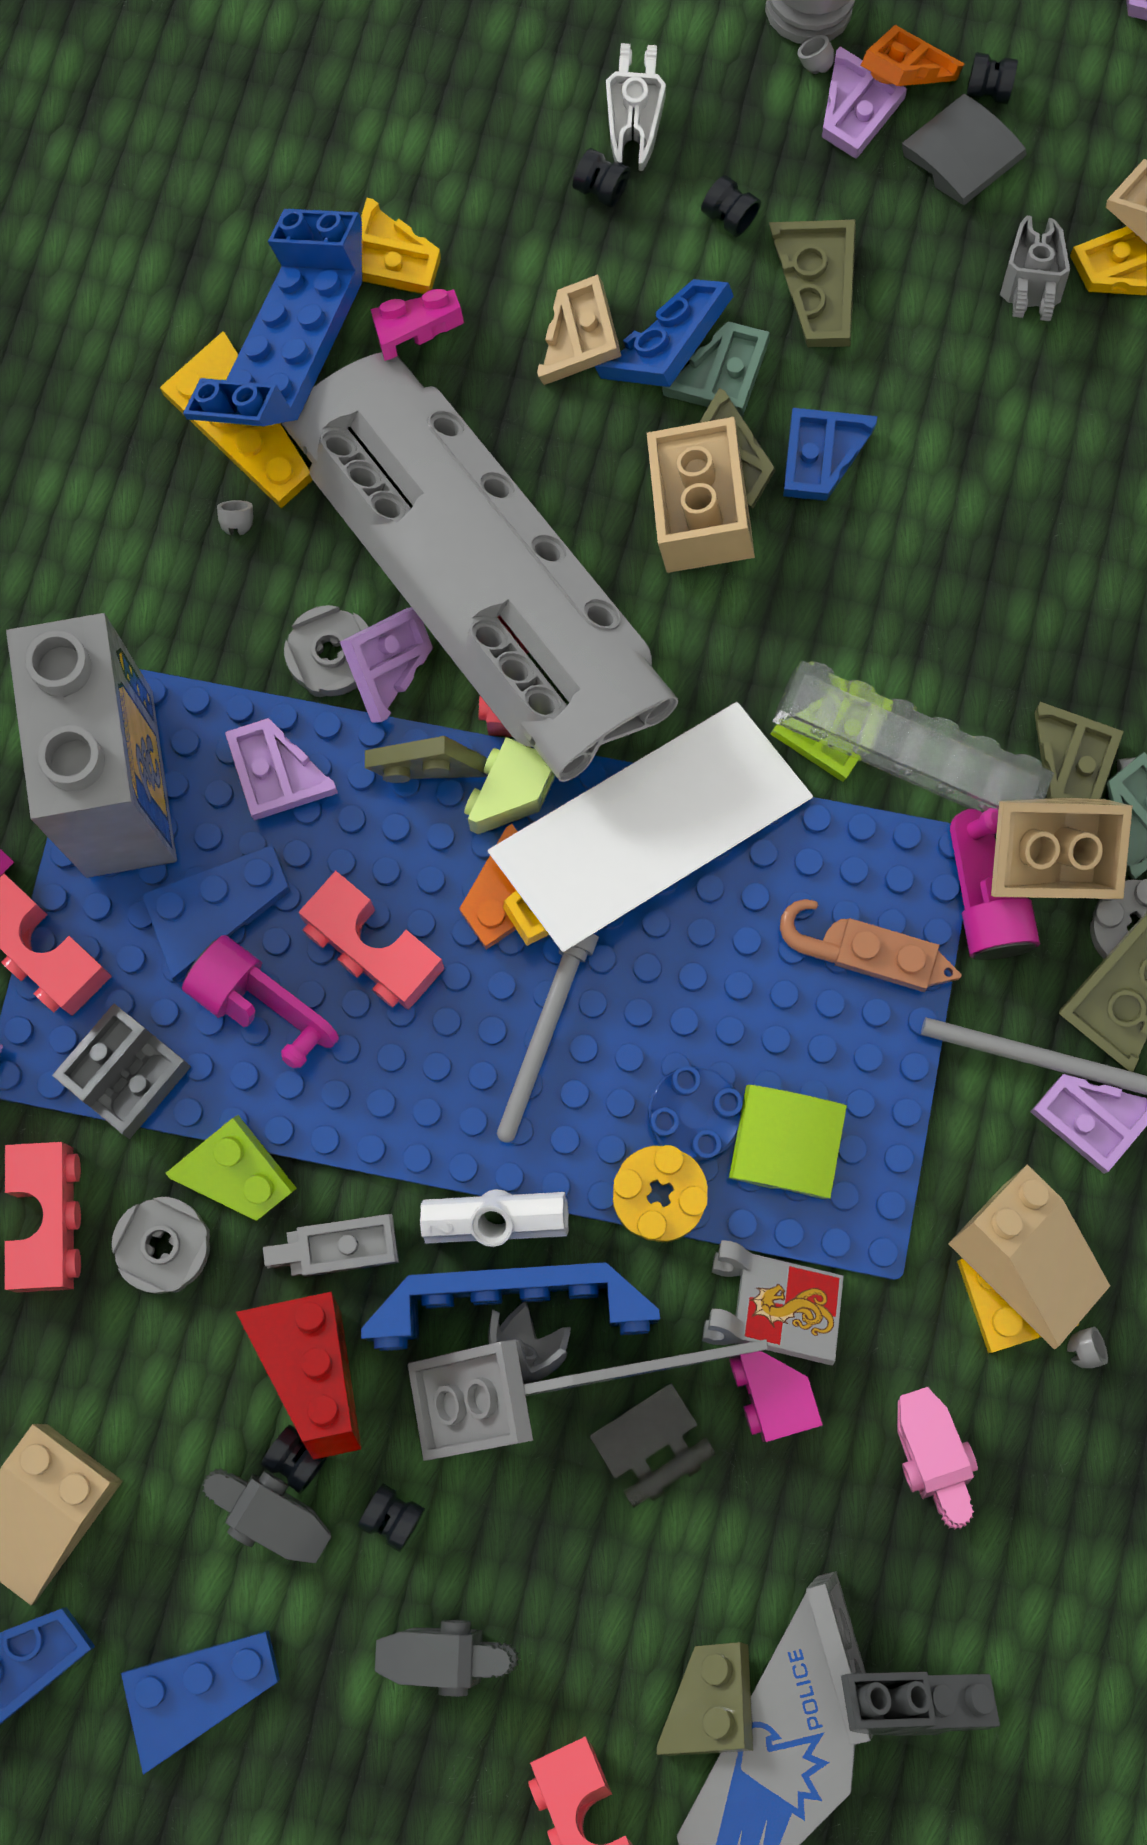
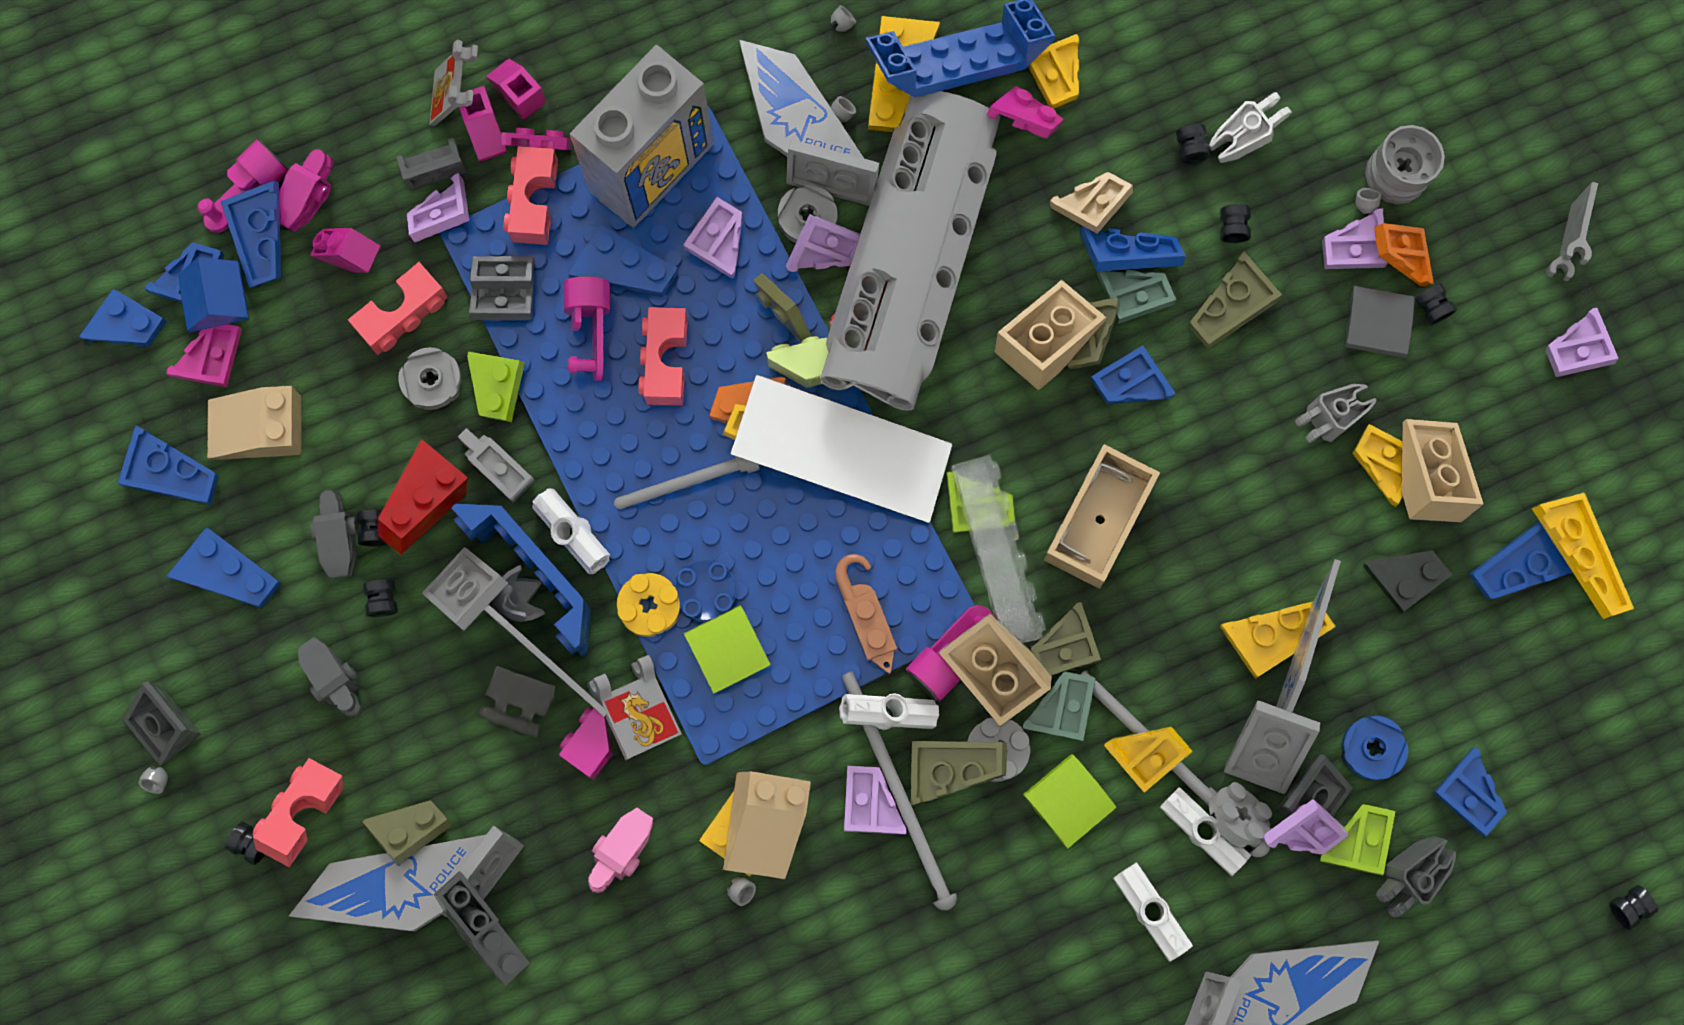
camera: 50 degrees right, 0 degrees up
none -> light grey piece [739,40,879,206]
none -> light grey hinge [831,5,856,32]
none -> white piece [839,693,939,730]
none -> tan piece [1044,444,1160,589]

